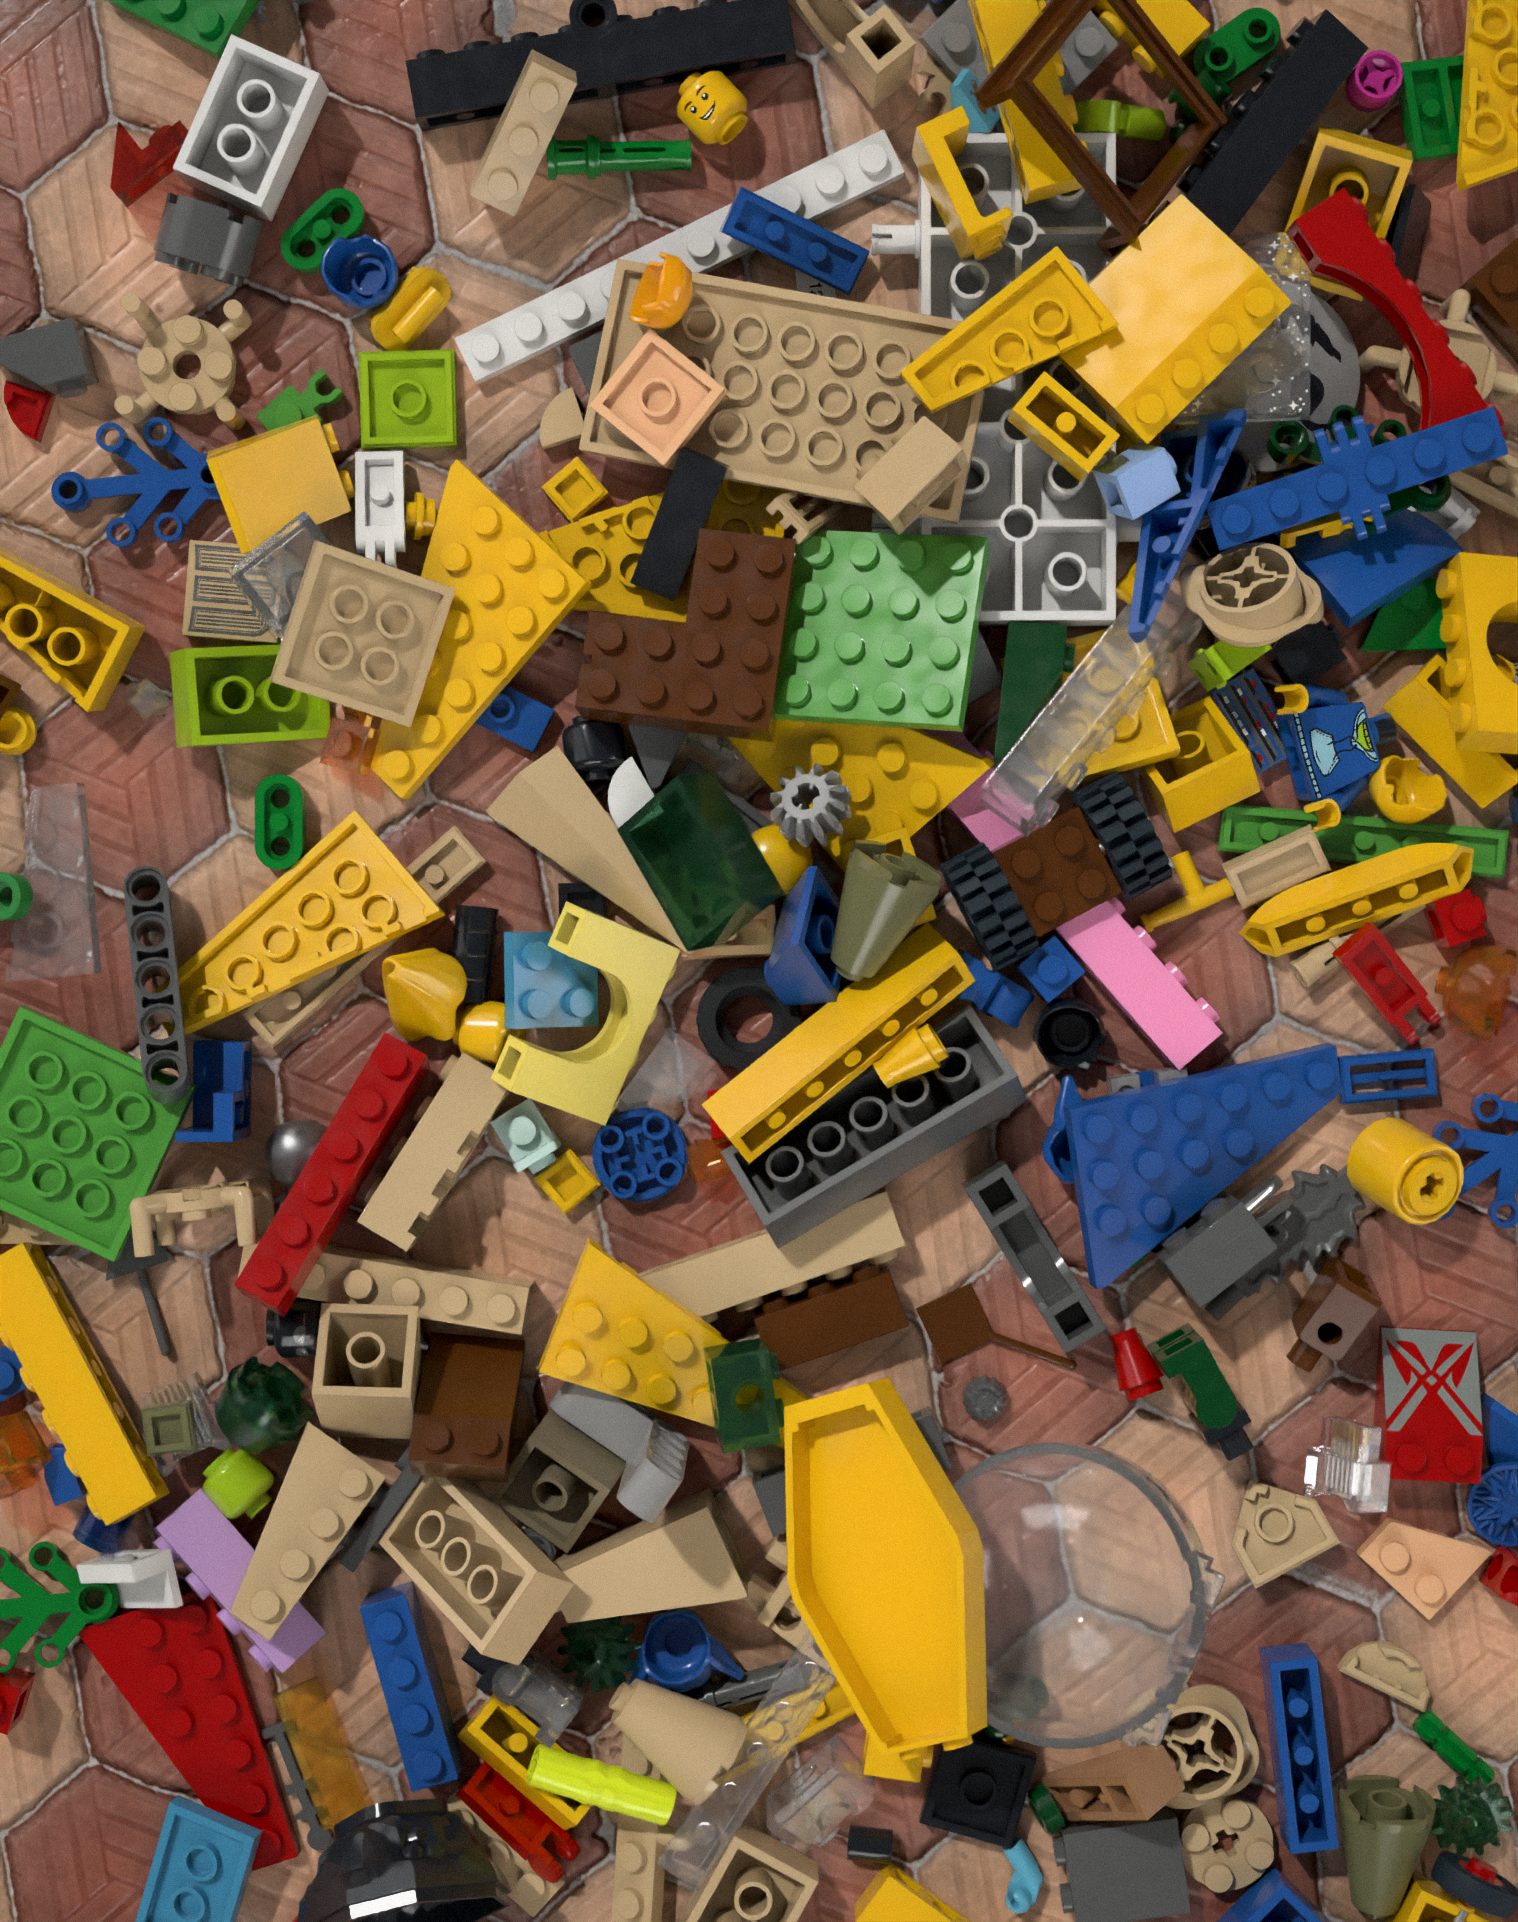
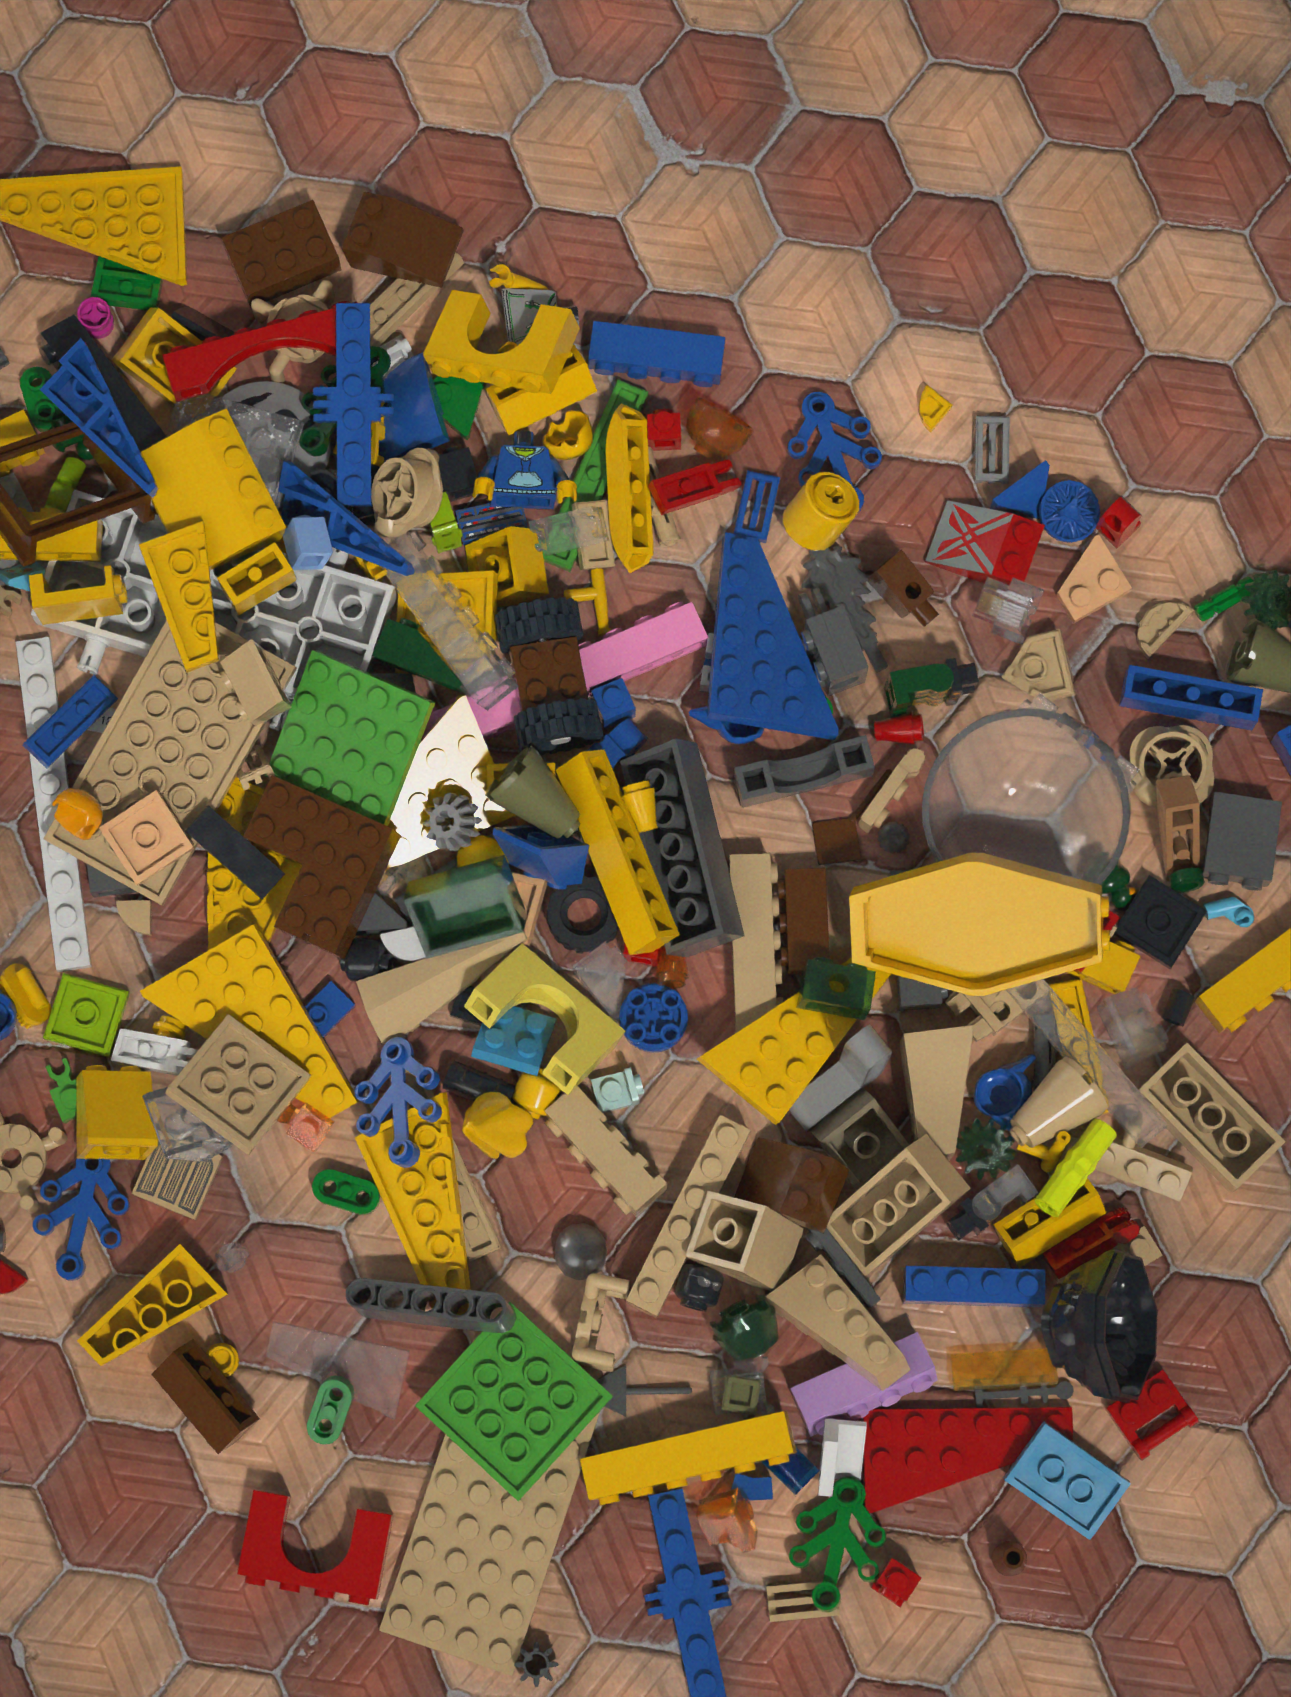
camera: 75 degrees left, 10 degrees down
lime slope [169,645,332,748] -> none
blue panel [175,1040,252,1142] -> none
lime head [203,1447,274,1519] -> none
red brick [234,1033,431,1317] -> none
yellow tile [534,1147,601,1215] -> none
yellow tile [541,456,609,523] -> none
black hair [1033,997,1106,1073] -> none
tan plate [1179,1795,1274,1893] -> none
none -> blue wedge [40,338,158,498]
none -> blue plant [355,1037,442,1168]
none -> clear hinge [528,506,609,556]
none -> tan hinge [858,748,926,833]
none -> reddish brown cone [992,1541,1027,1576]
none -> yellow piece [1016,1131,1071,1172]

